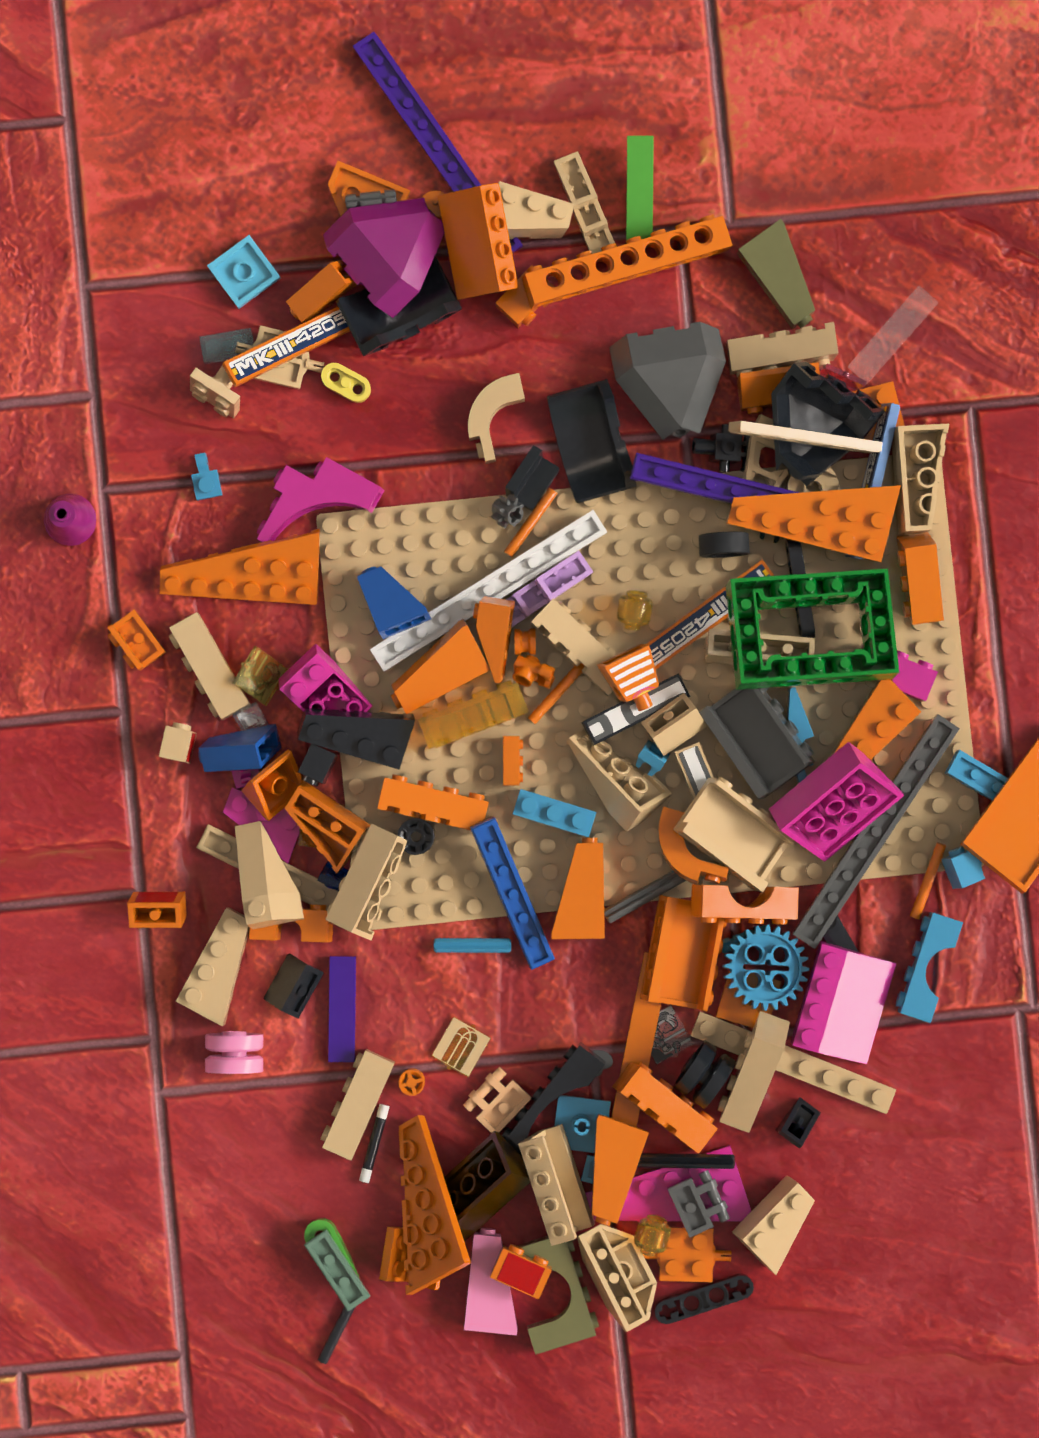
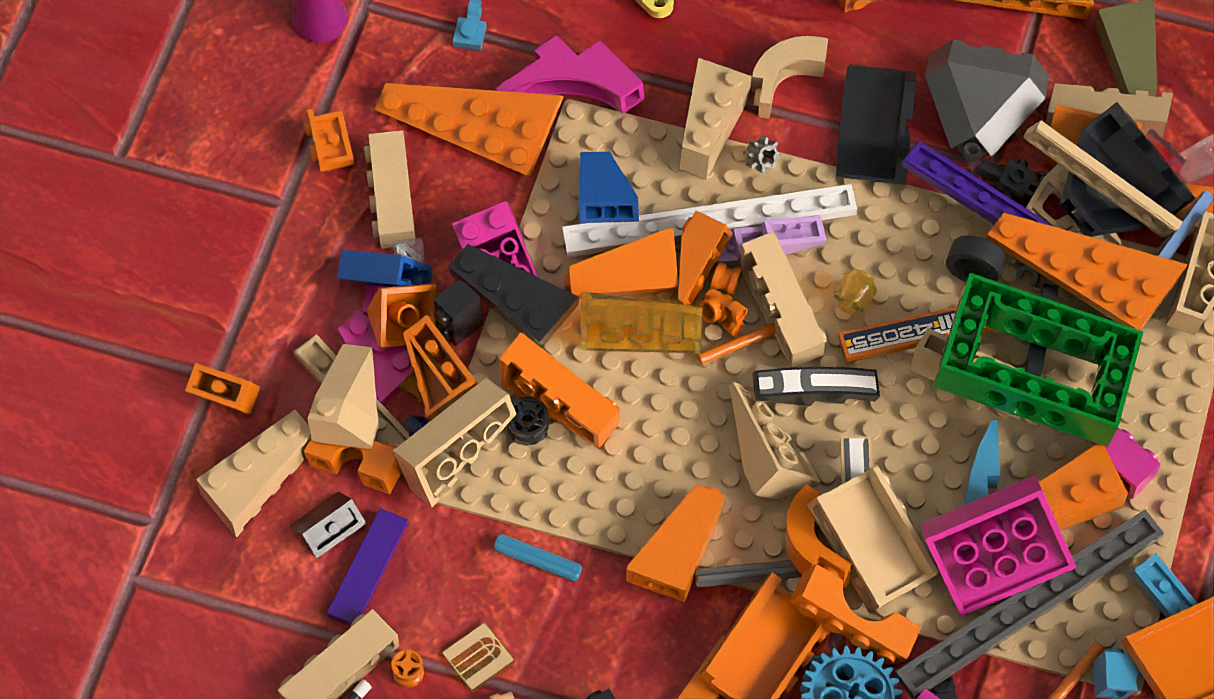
camera: 25 degrees right, 25 degrees down
tan brick [159,722,197,763] -> none
bright pink wheel [205,1031,263,1074] -> none
clear yellow piece [232,646,288,706] -> none
blue tile [469,816,555,970] -> none
orange piece [503,736,523,786] -> none
orange bar [504,488,558,557] -> none
black panel [505,445,559,511] -> none
dark azure arch [513,789,596,838] -> none
orange torso [597,644,659,711] -> none
dark azure tile [636,740,670,776] -> none
tan brick [641,693,707,756] -> none
dark grey panel [699,688,815,799] -> none
orange wedge [897,532,944,625] -> none
none -> tan wedge [680,58,752,179]

